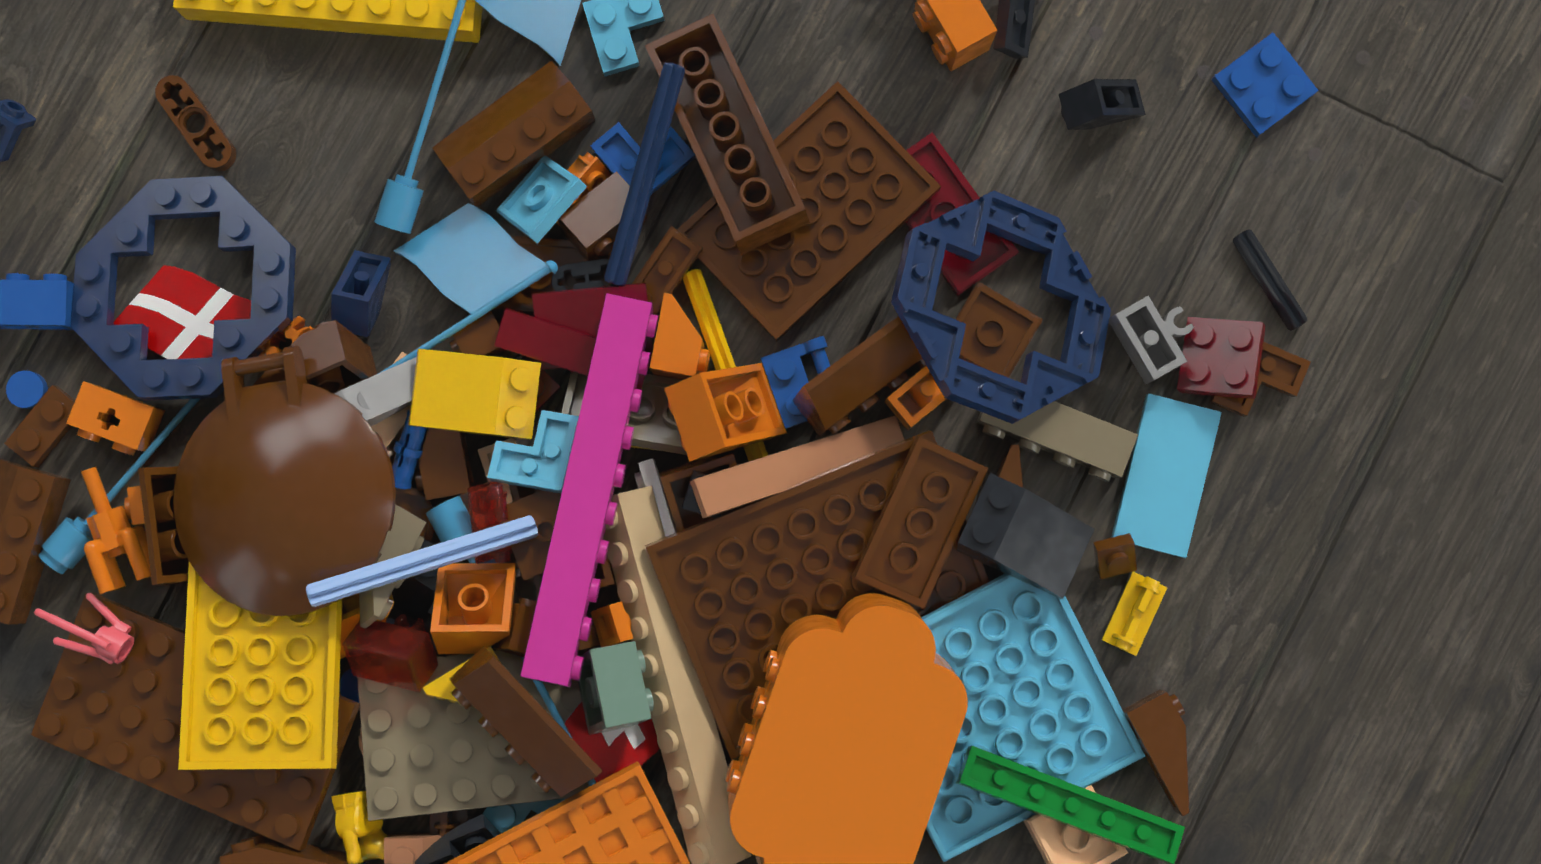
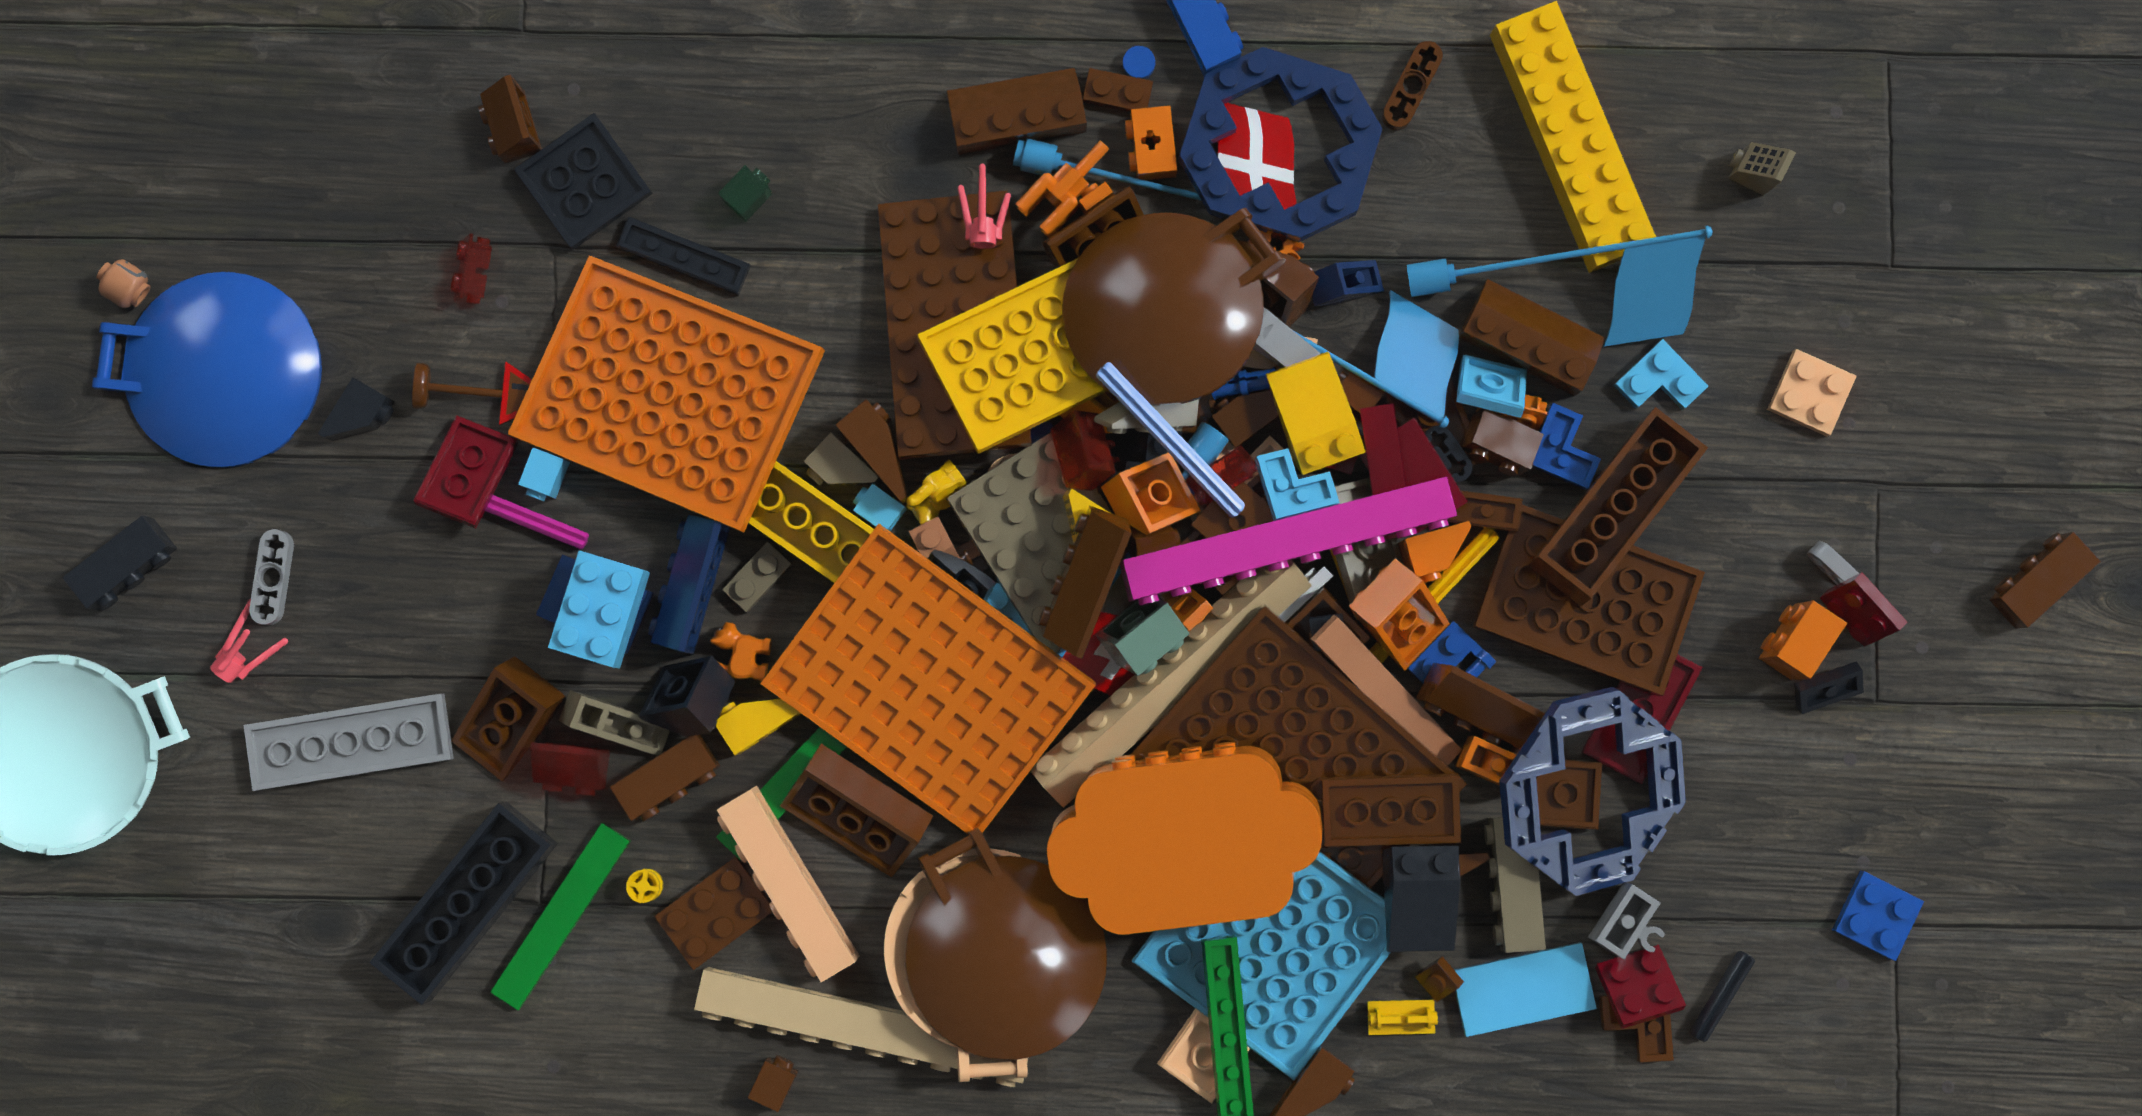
camera: 60 degrees right, 0 degrees up
dark blue axle [604,63,685,286] -> none
black slope [1058,79,1146,130] -> none

